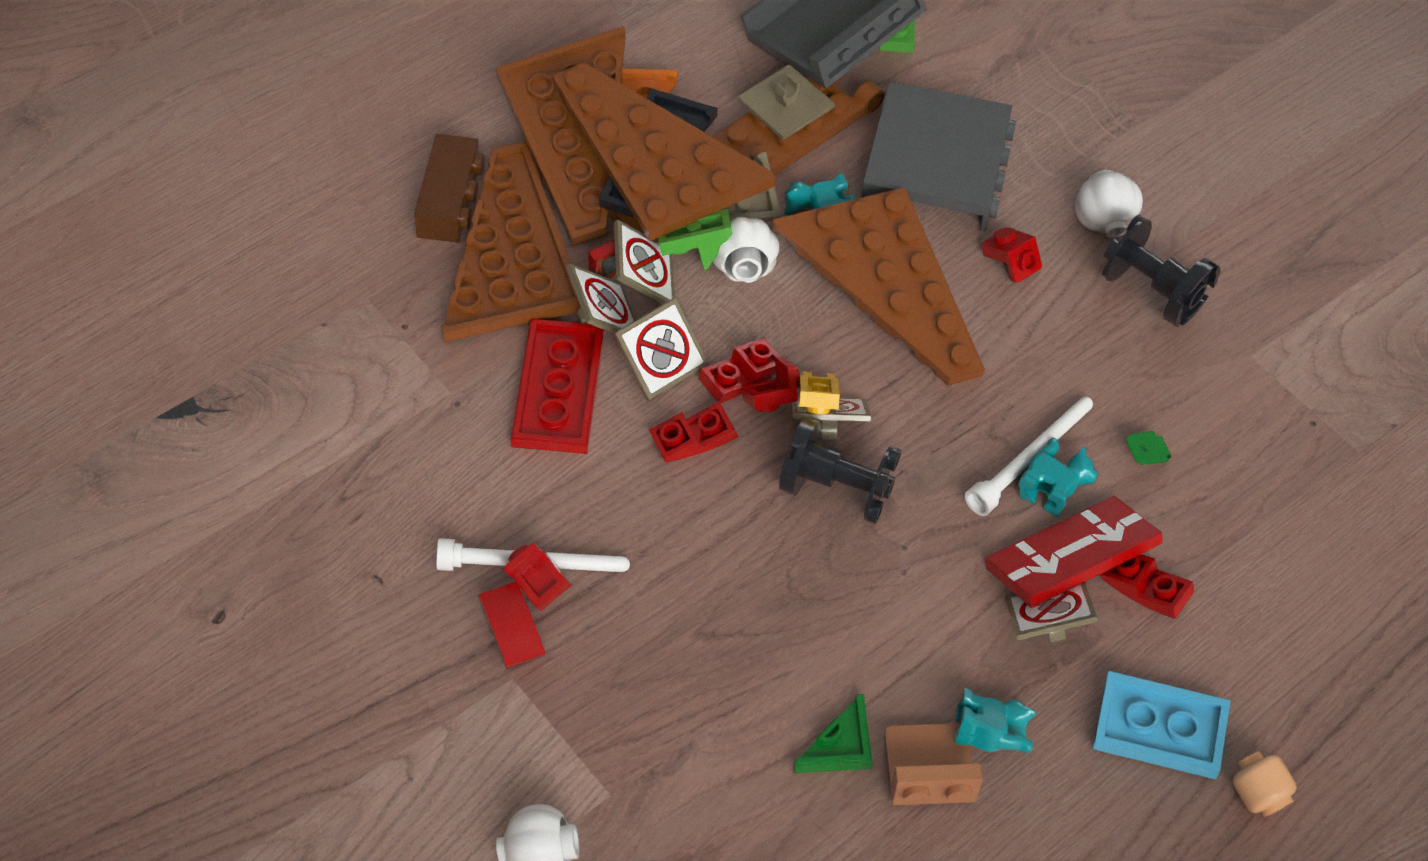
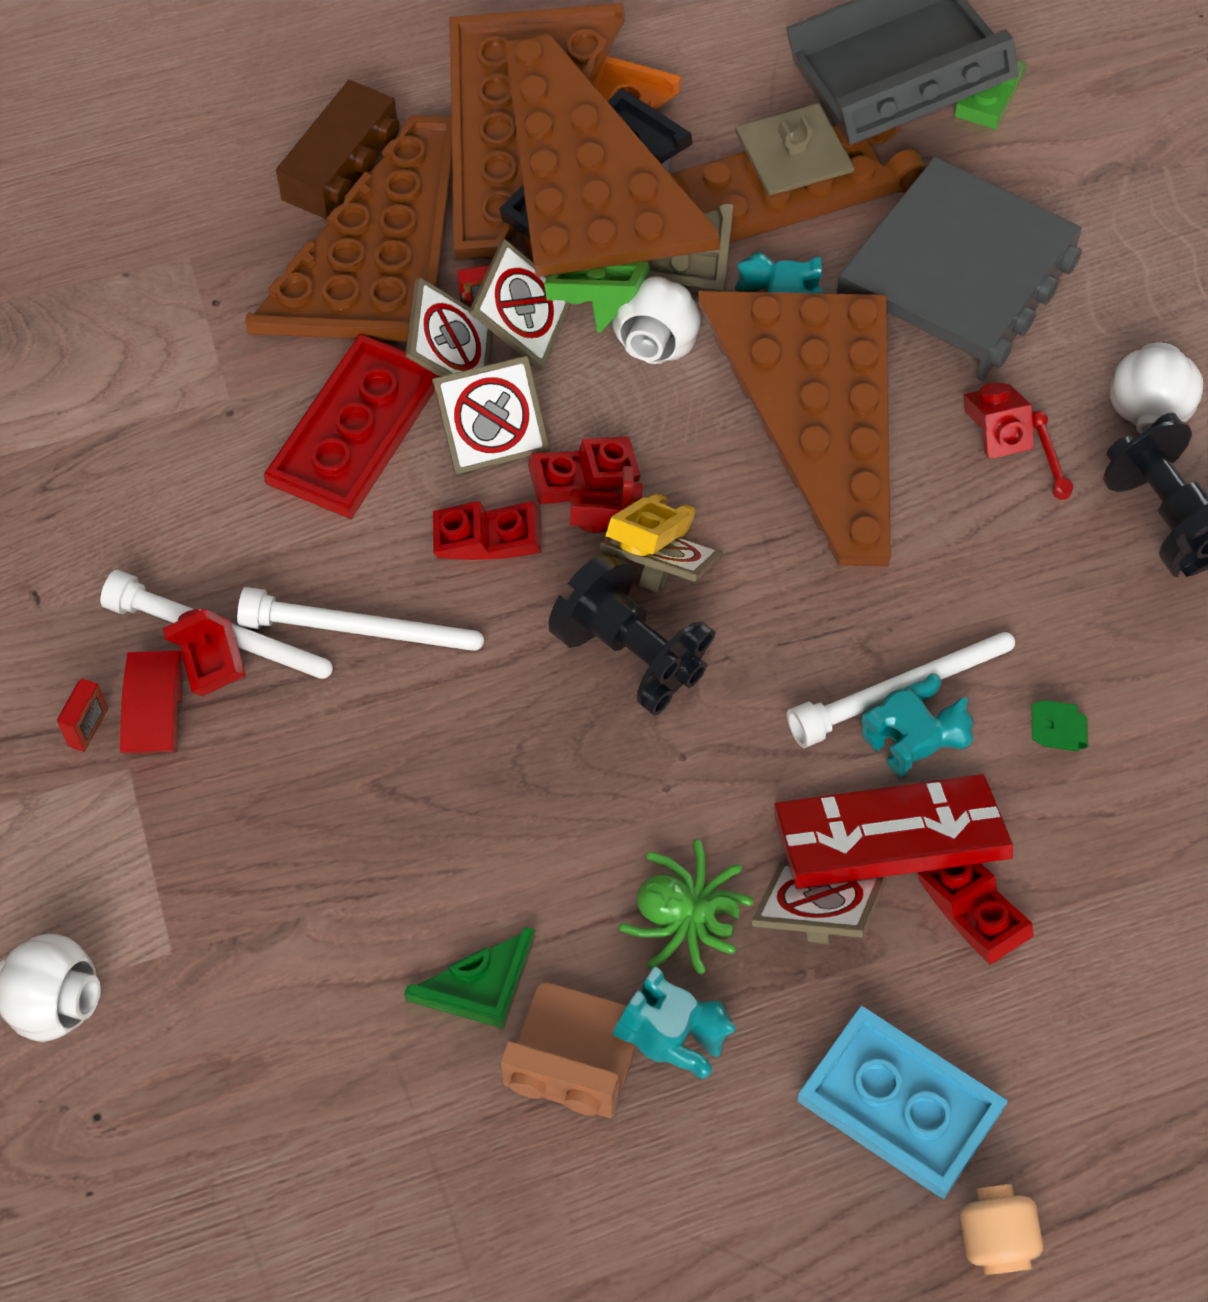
camera: 25 degrees right, 5 degrees up
none -> red tile [57,678,108,752]
none -> white piece [237,587,484,651]
none -> bright green animal [618,839,753,974]
none -> red hinge [1032,410,1074,500]

